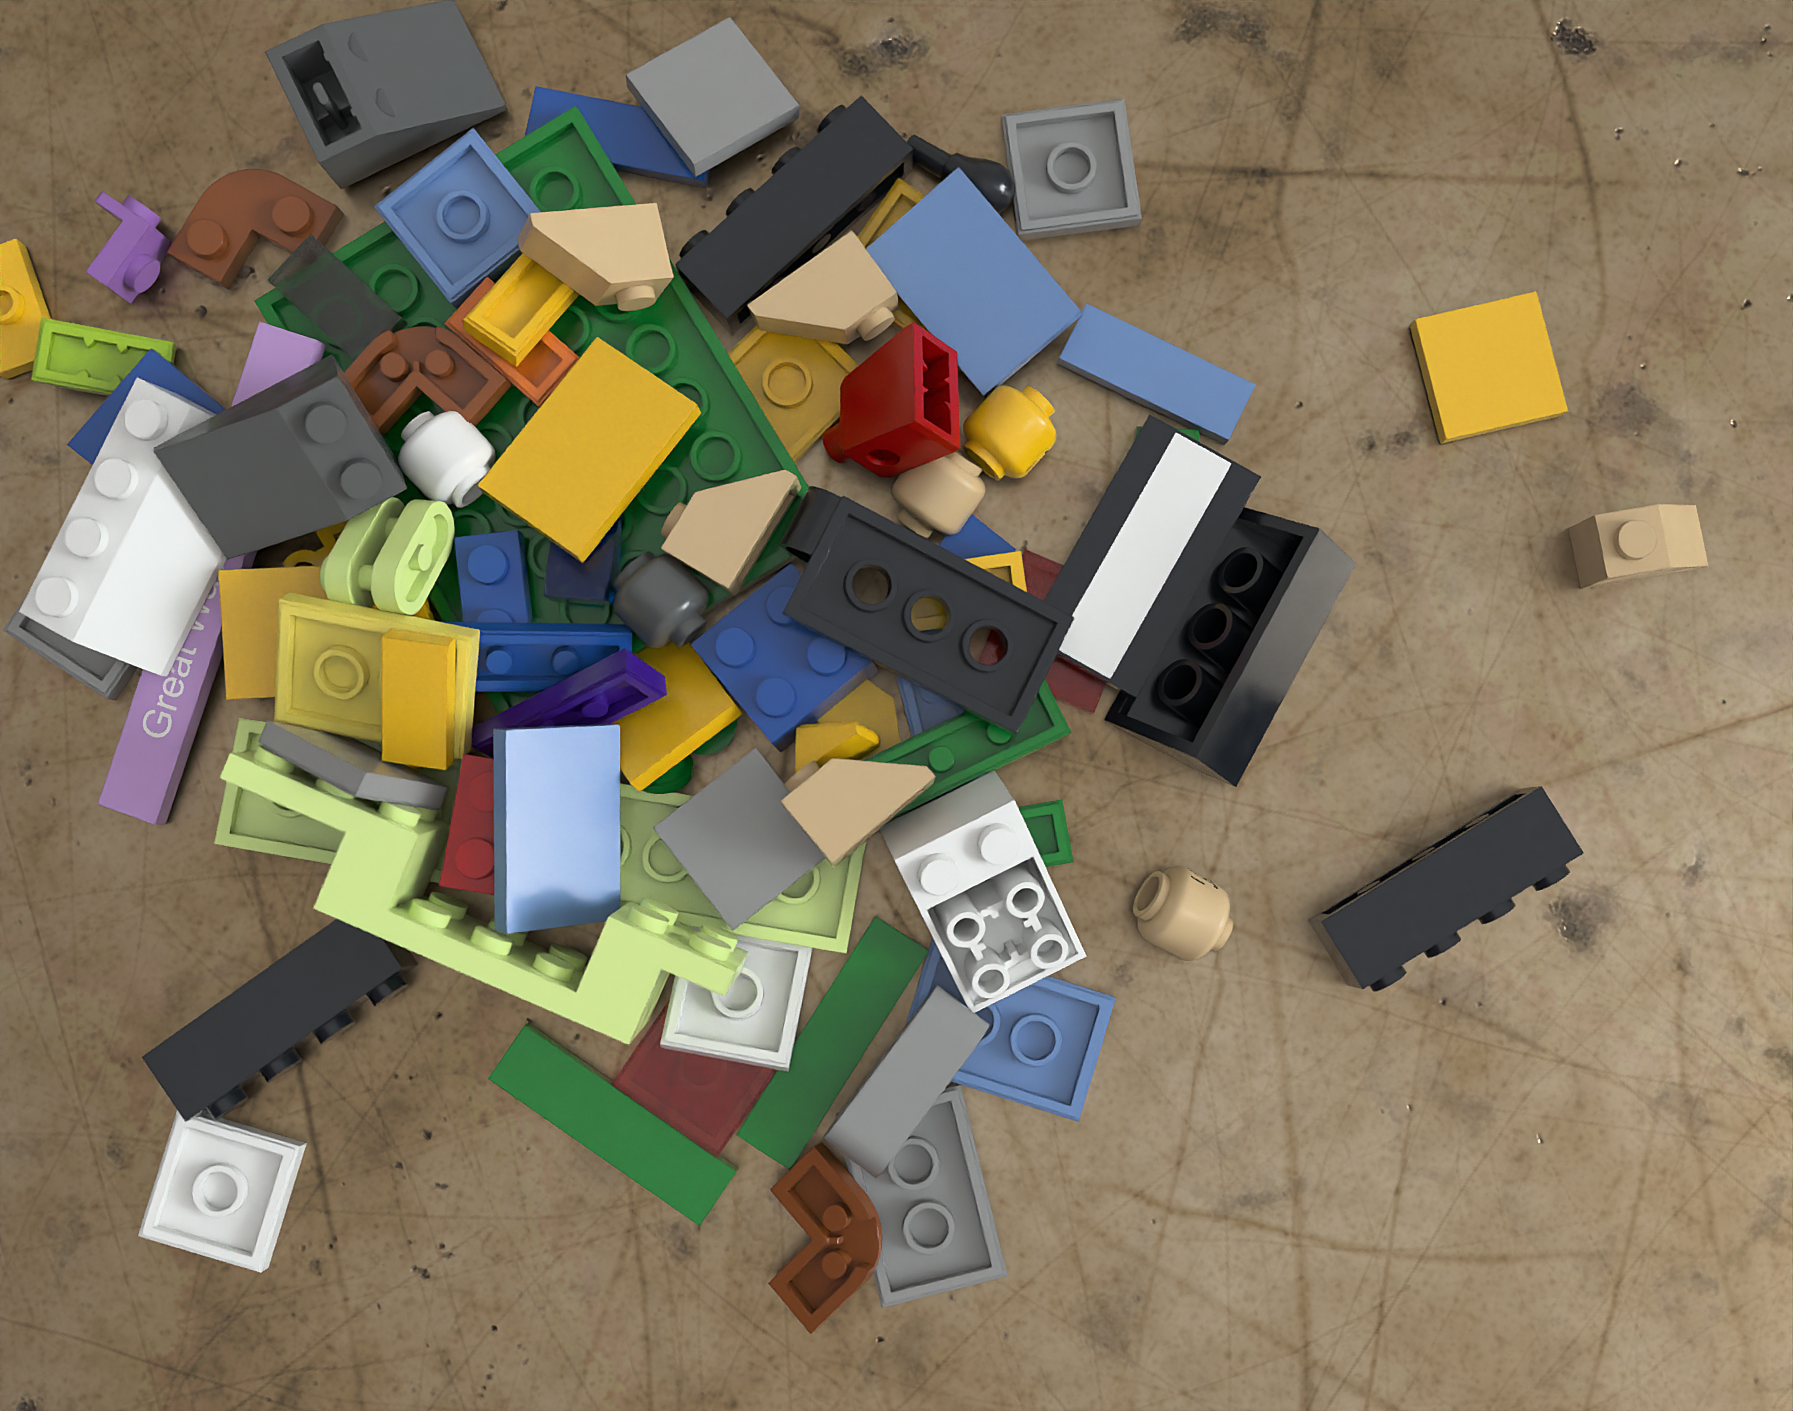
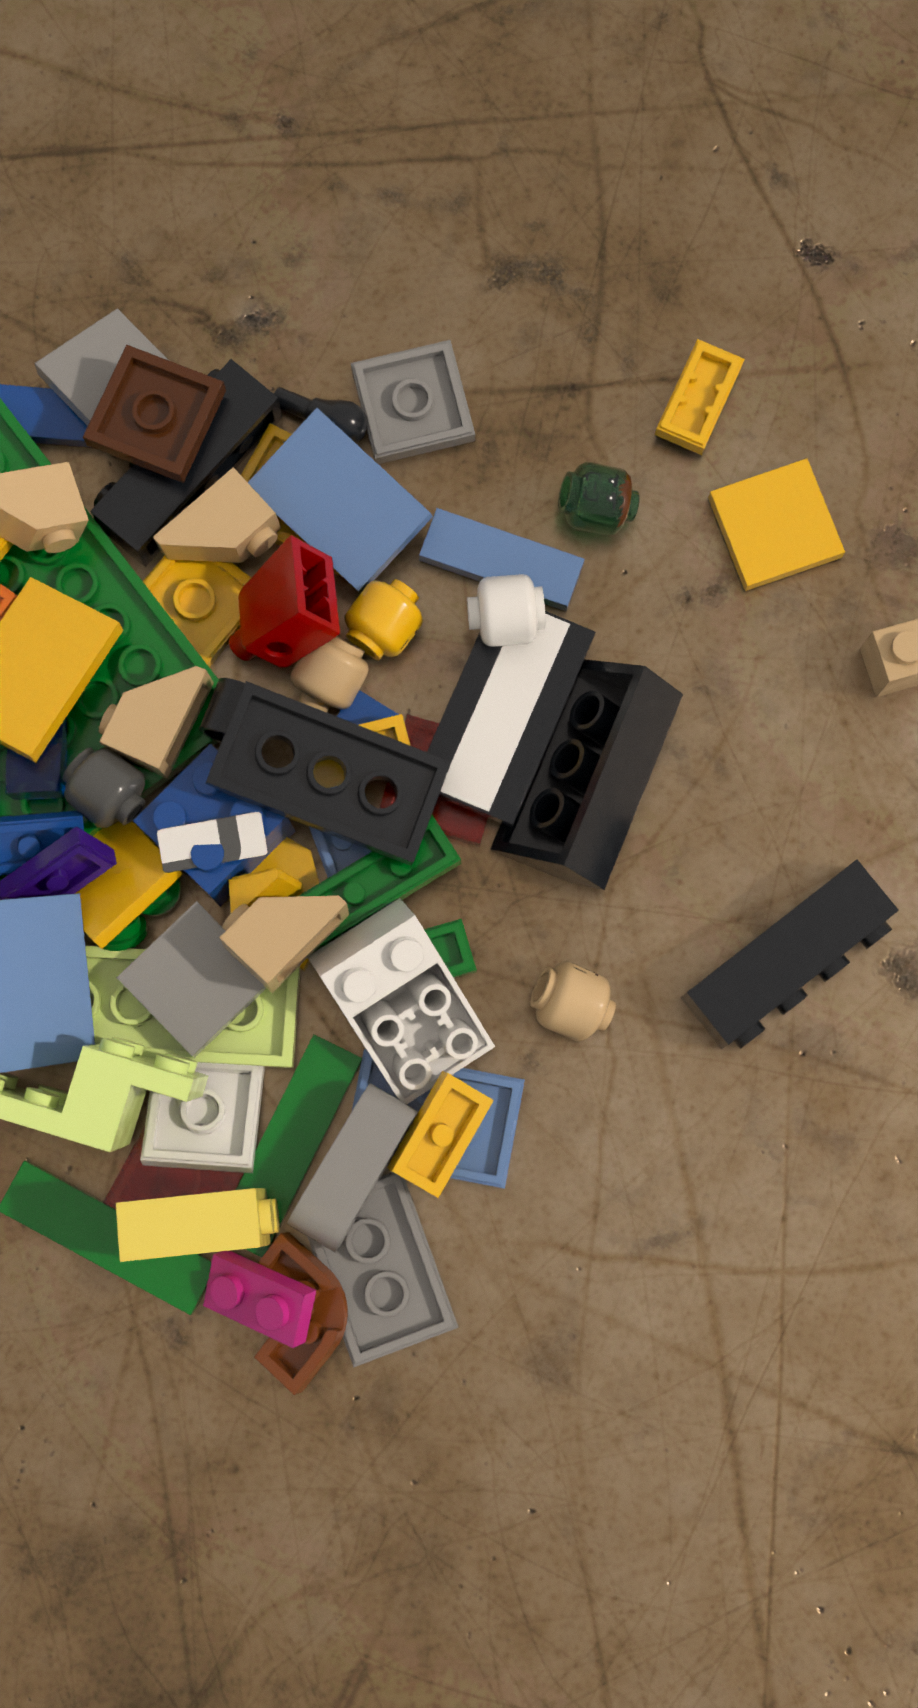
camera: 10 degrees left, 5 degrees down
none -> reddish brown plate [83,344,226,483]
none -> light yellow brick [116,1188,279,1262]
none -> white sticker [157,812,268,873]
none -> dark pink plate [203,1251,316,1348]
none -> yellow plate [387,1071,494,1198]
none -> white head [467,574,545,647]
none -> clear green head [558,462,640,536]
none -> yellow plate [655,339,745,455]

